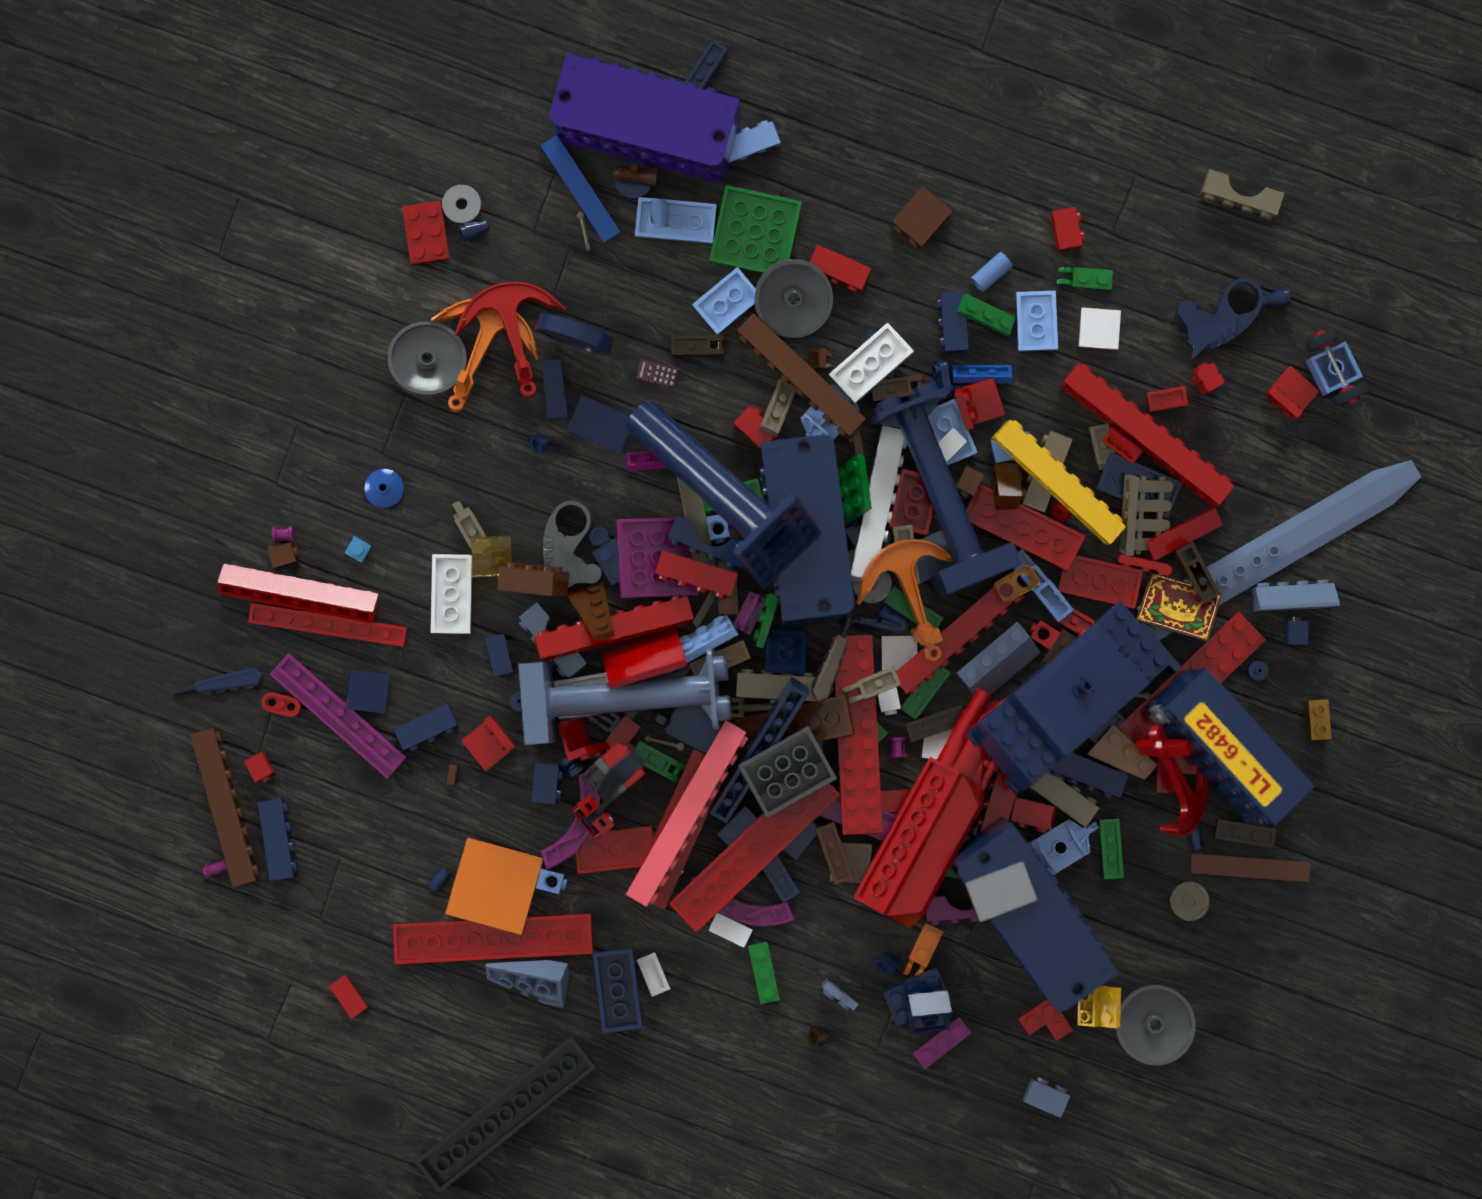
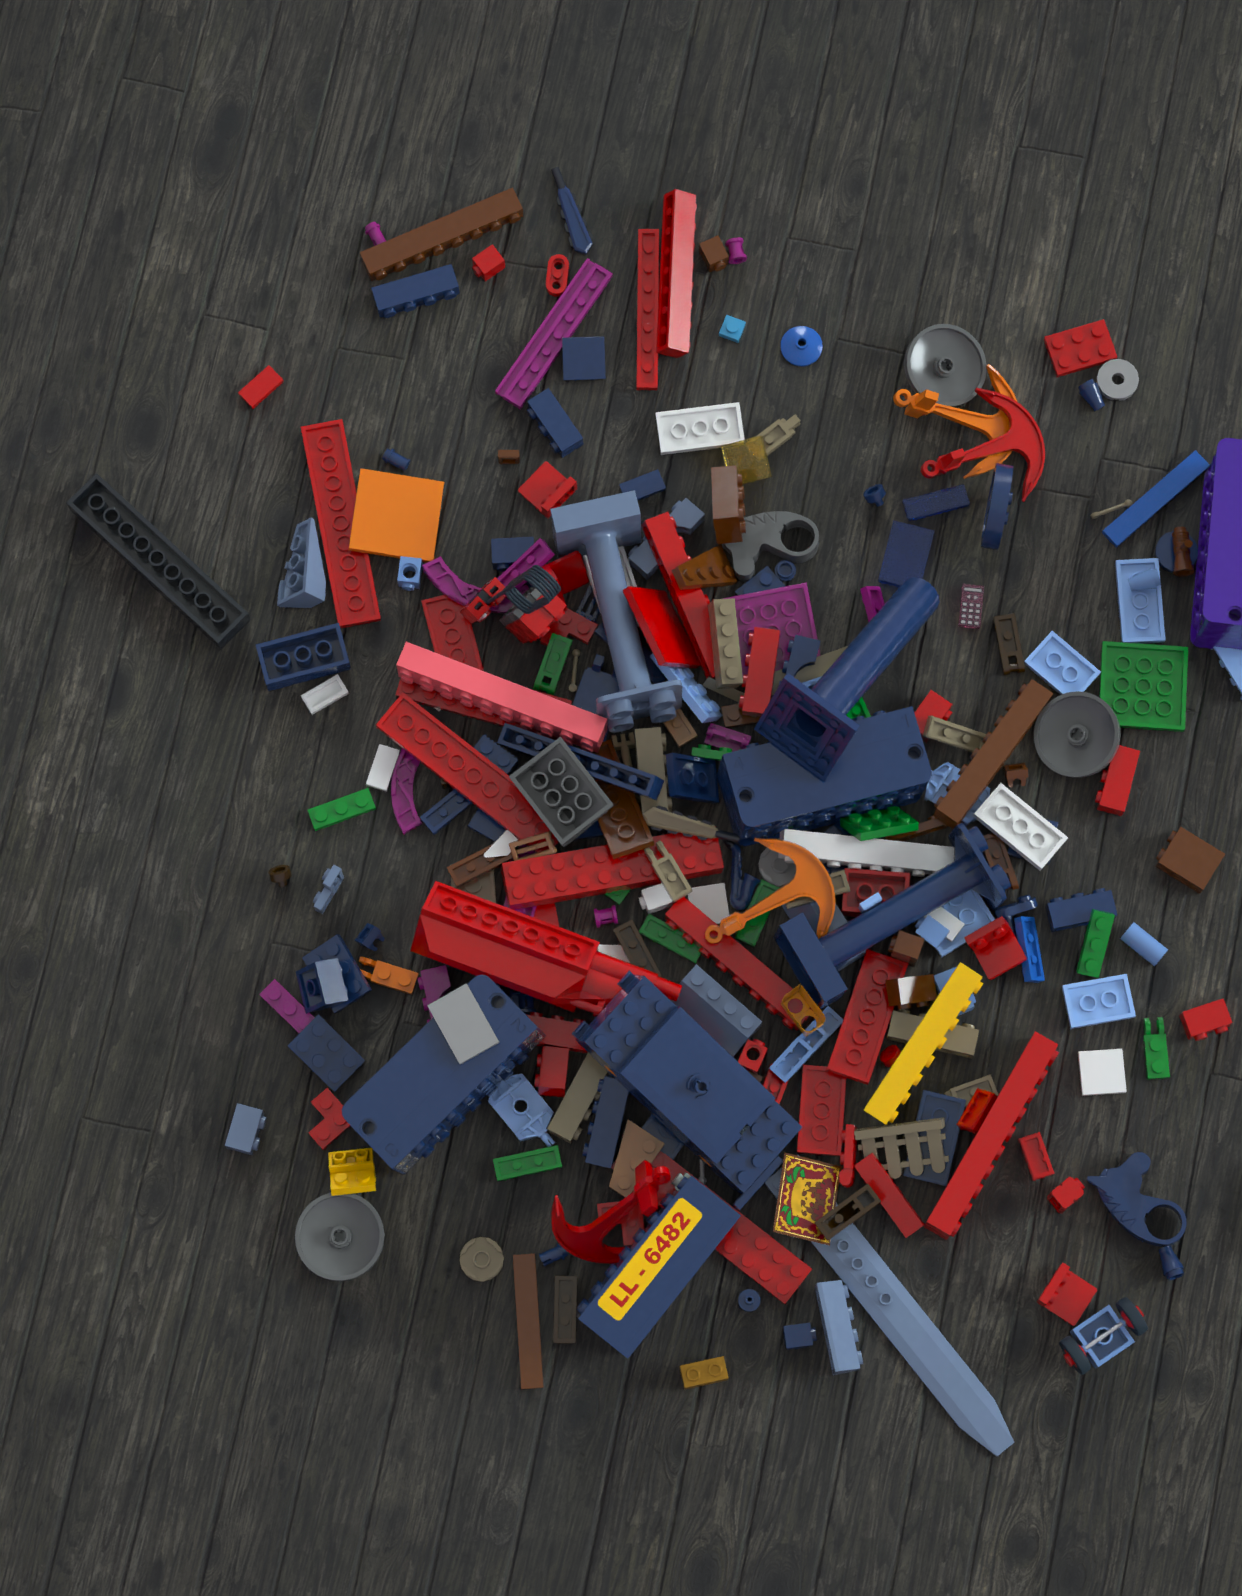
camera: 80 degrees right, 10 degrees down
none -> dark blue plate [287,1014,365,1092]
none -> white sticker [484,830,518,858]
none -> magenta plate [497,538,555,596]
none -> medium nougat tile [509,831,557,861]
none -> dark tan brick [708,598,743,689]
none -> light blue tile [858,892,882,914]
none -> medium blue brick [915,915,950,949]

